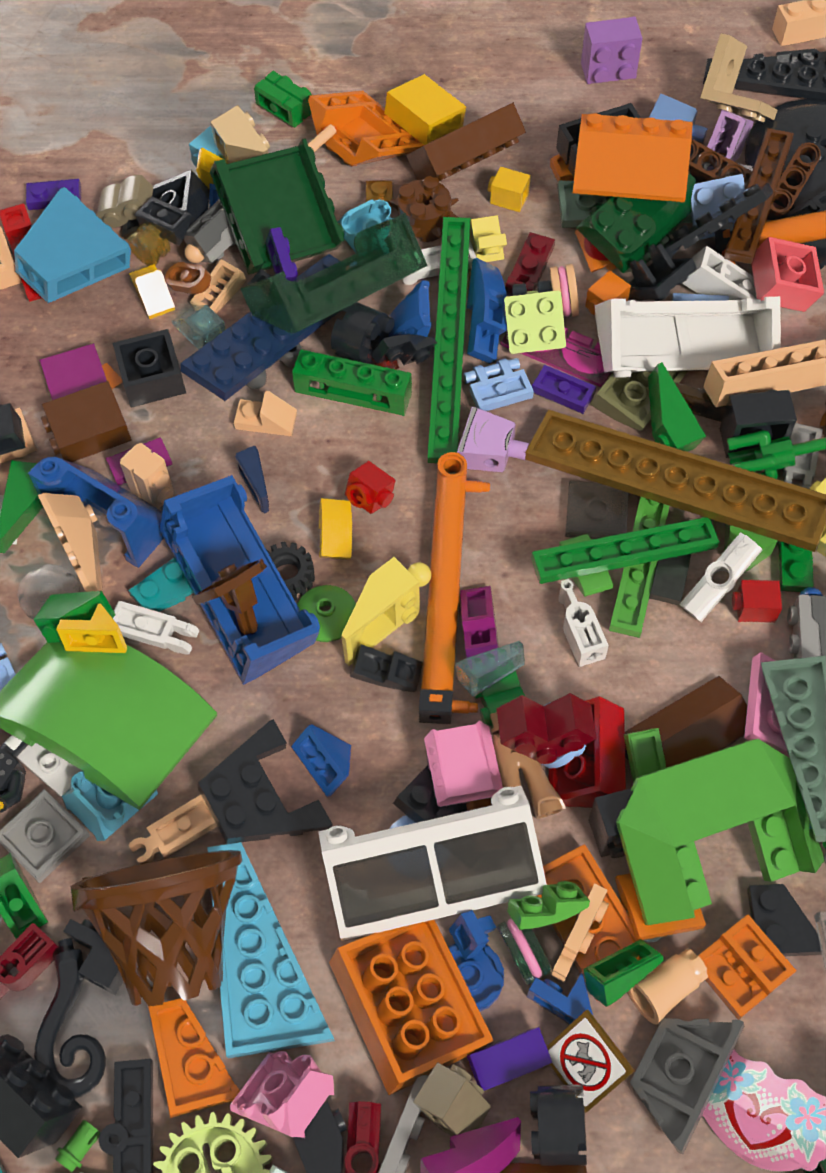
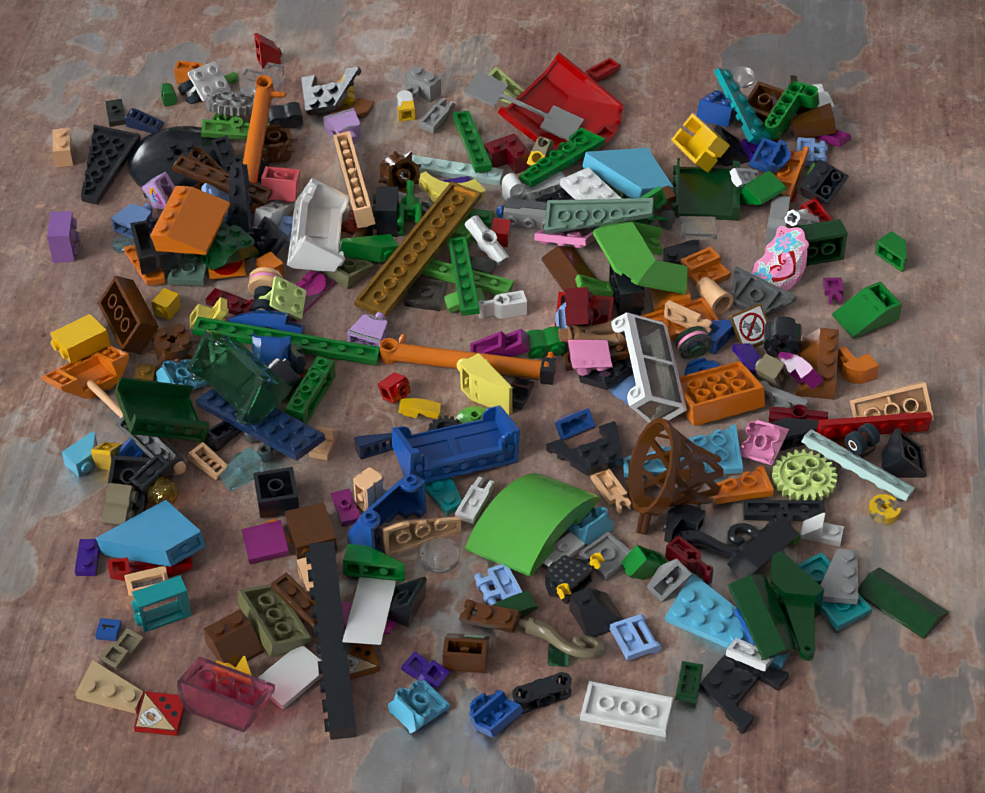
camera: 85 degrees left, 15 degrees down
green slope [33,591,116,643] -> none
yellow slope [56,603,128,653] -> none
slope [129,264,175,319] -> none
dark orange plate [165,262,211,294] -> none
reddish brown piece [192,559,267,635] -> none
tan slope [210,105,270,164] -> none
green brick [254,71,312,128] -> none
dark purple plate [265,227,298,289] -> none
blue tile [449,910,497,960] -> none
clear light blue slope [456,641,525,697] -> none
light blue plate [463,358,534,411] -> none
bright green slope [507,881,590,930] -> none
dark purple plate [532,365,597,414] -> none
green slope [583,939,664,1007] -> none
tan bracket [700,33,778,123] -> none

